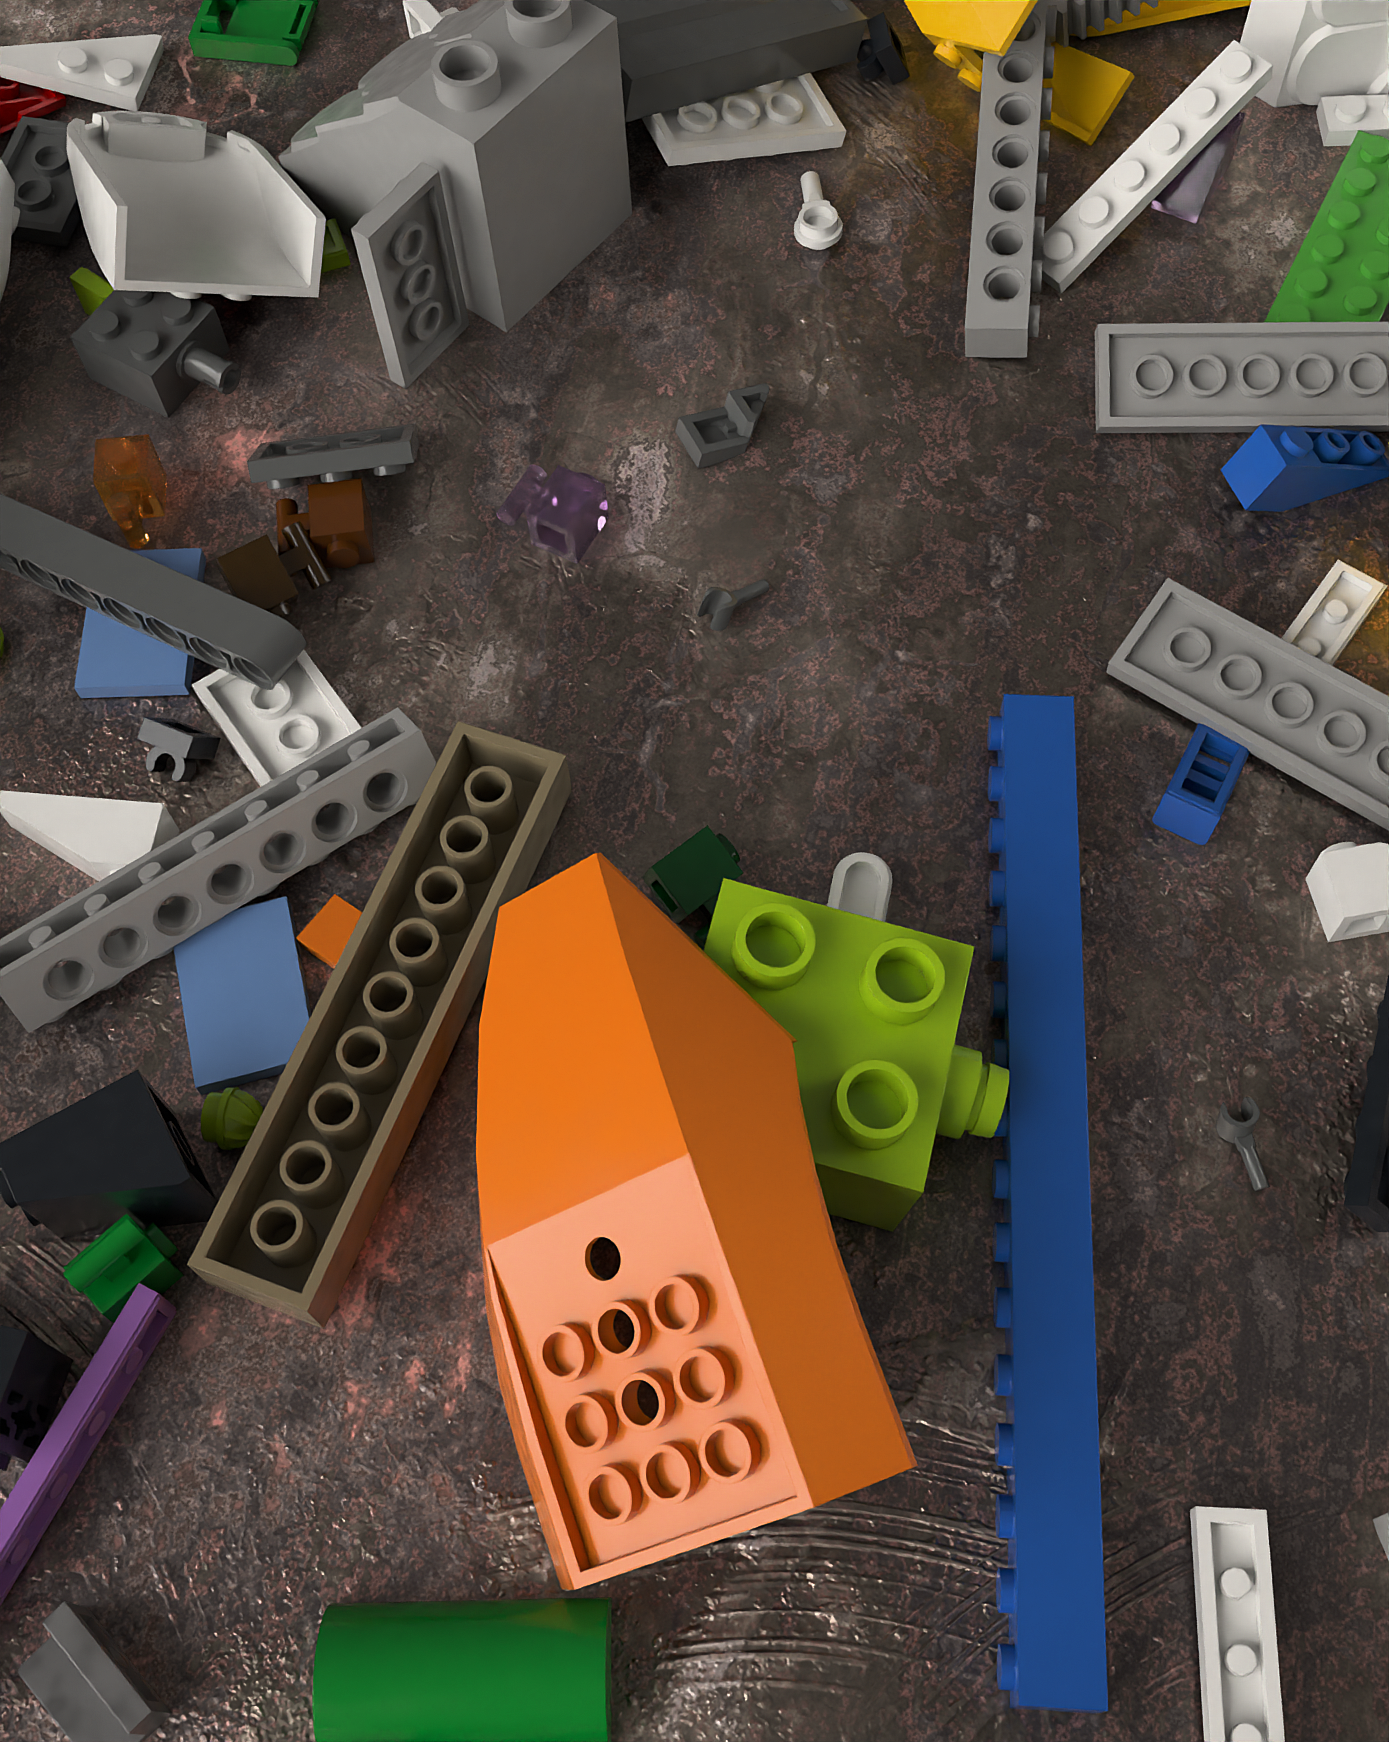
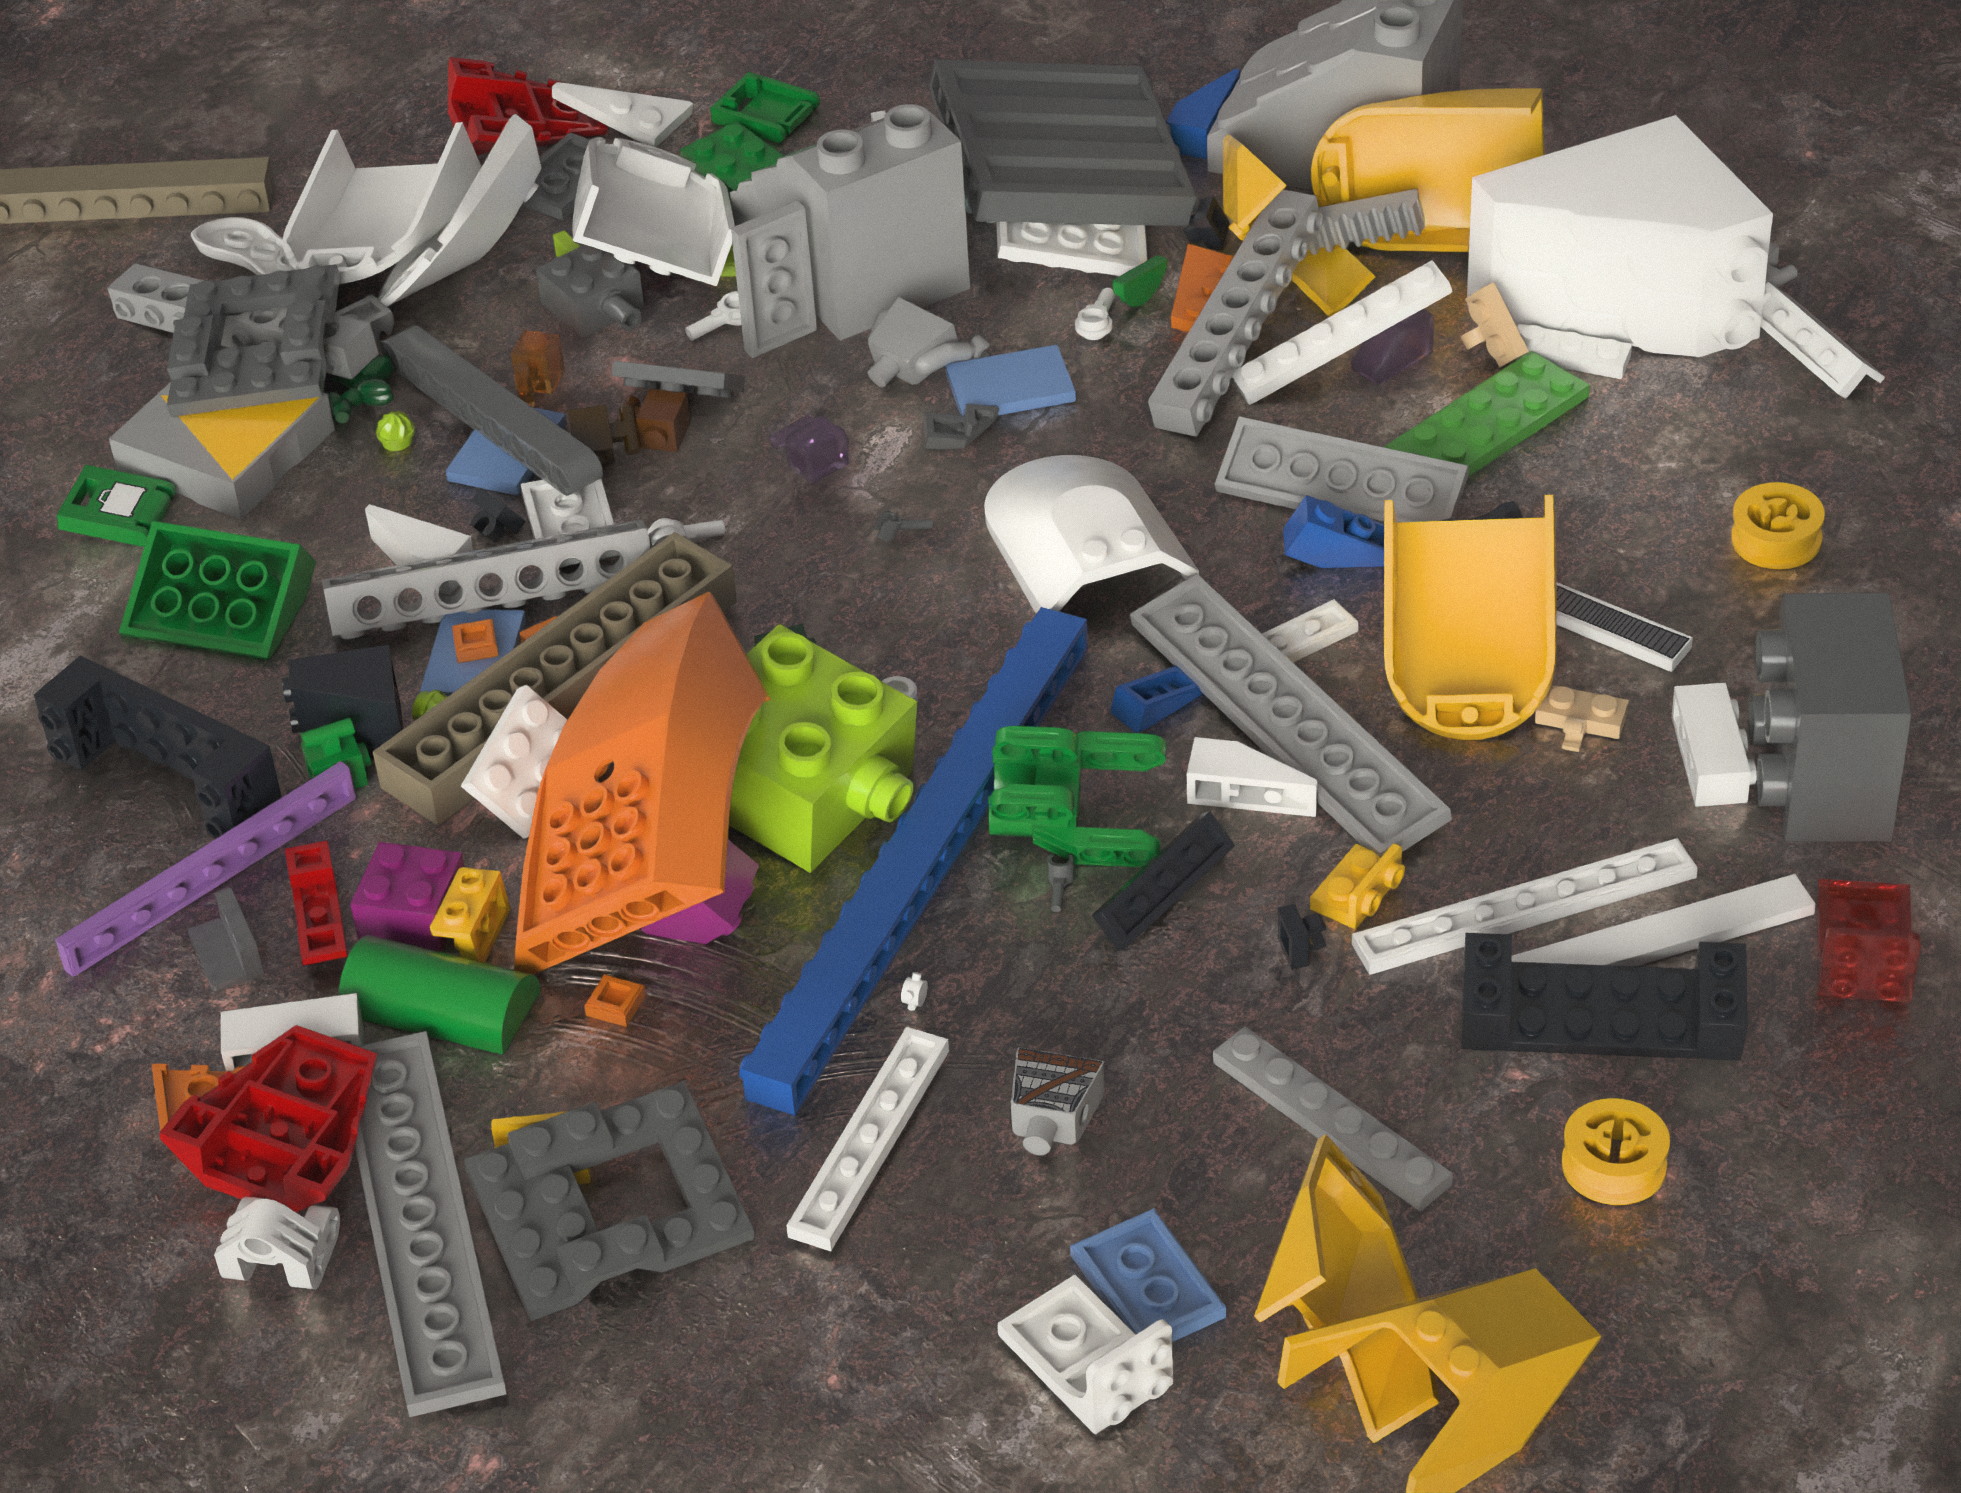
camera: 20 degrees right, 20 degrees down
none -> red slope [285,840,347,966]
none -> magenta brick [350,842,465,952]
none -> yellow bracket [430,867,511,963]
none -> orange tile [452,619,499,663]
none -> white plate [461,685,567,839]
none -> orange tile [584,974,646,1027]
none -> white plate [647,518,725,548]
none -> green plate [679,122,784,198]
none -> white plate [685,291,742,341]
none -> light grey torso [868,297,990,387]
none -> white piece [901,972,928,1011]
none -> medium blue tile [945,345,1076,416]
none -> white windscreen [984,455,1199,614]
none -> green piece [988,726,1167,867]
none -> green tile [1113,255,1168,307]
none -> orange wing [1171,244,1234,333]
none -> tan plate [1460,283,1529,368]

